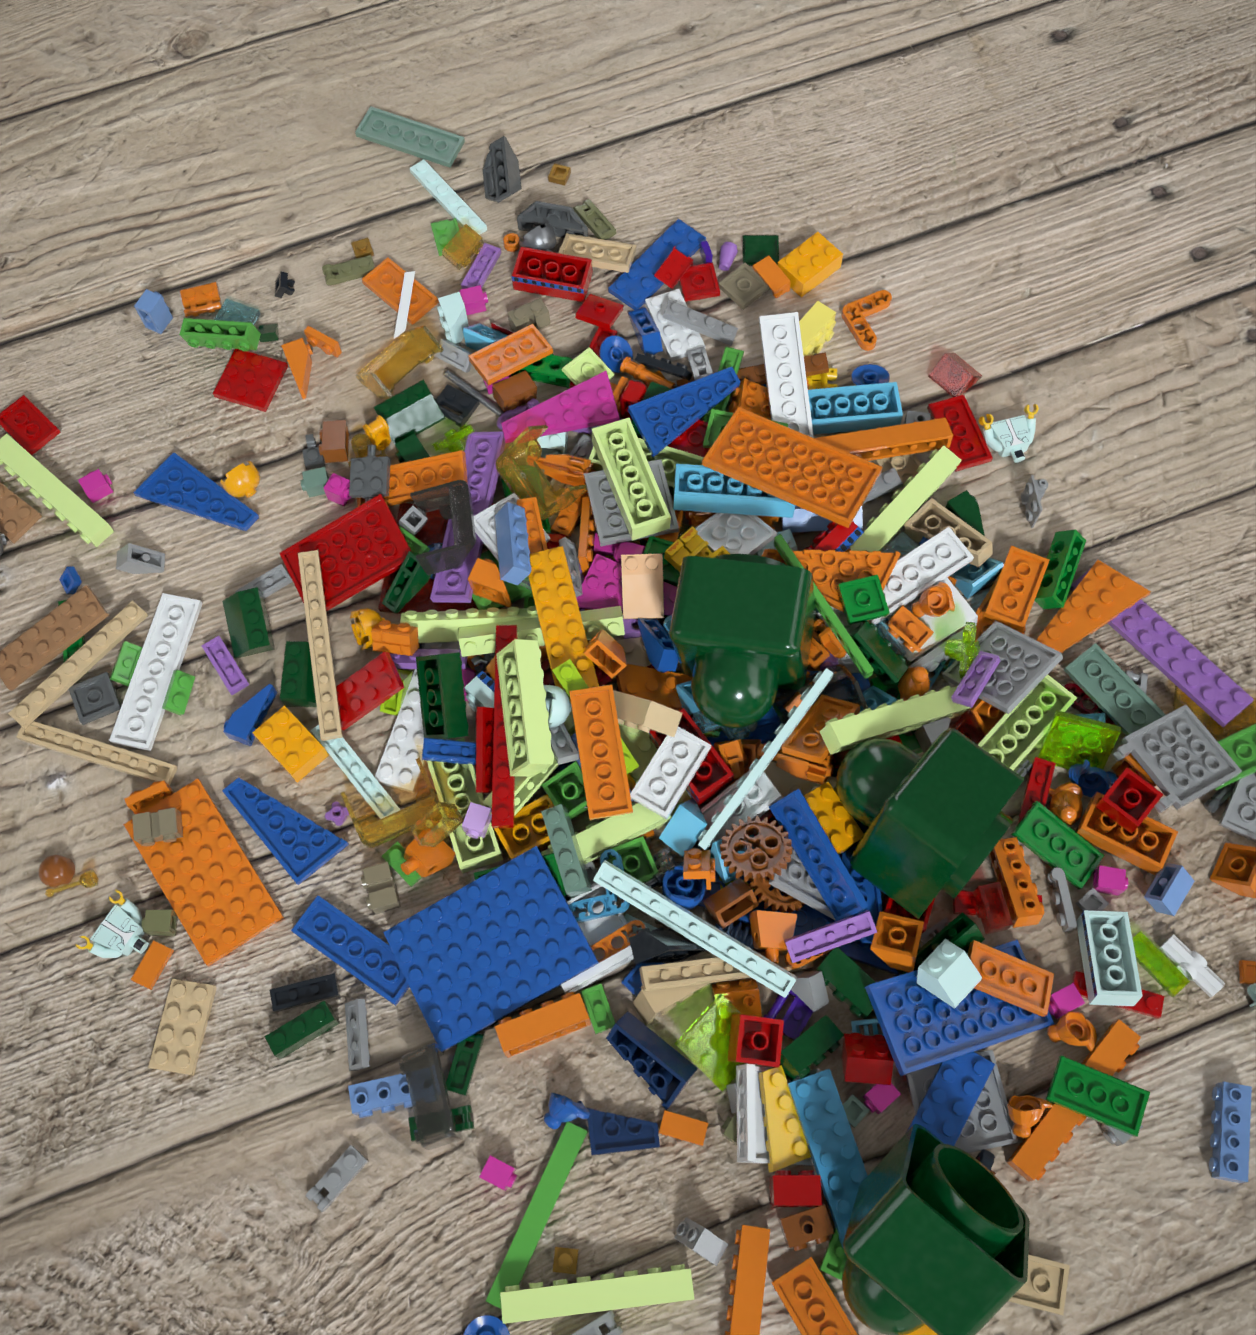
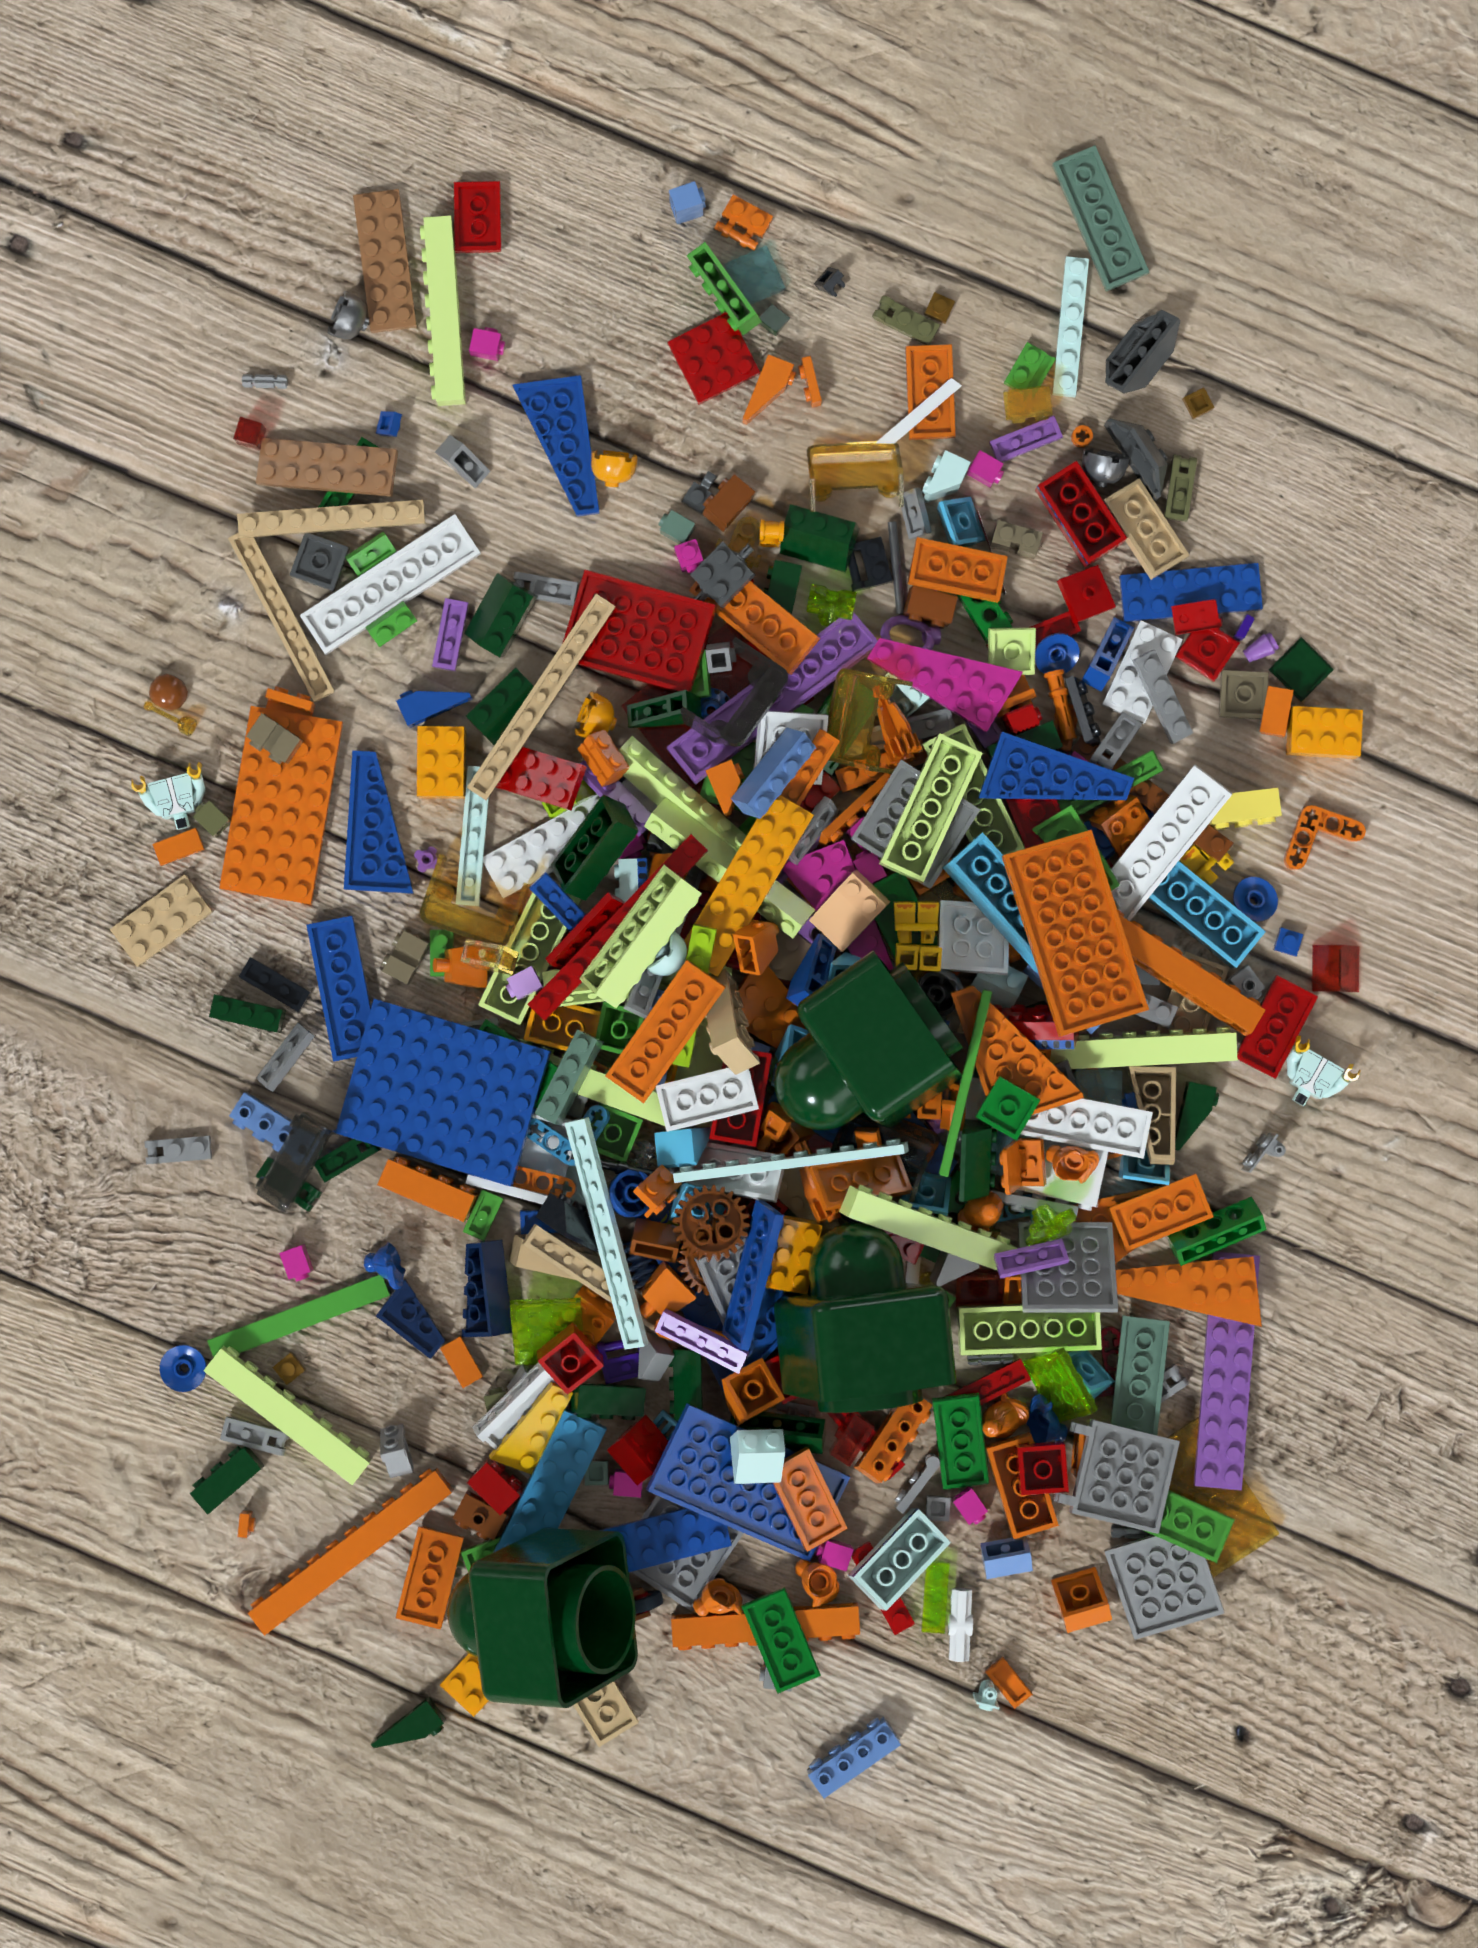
camera: 40 degrees right, 20 degrees up
none -> blue plate [1273,927,1303,957]

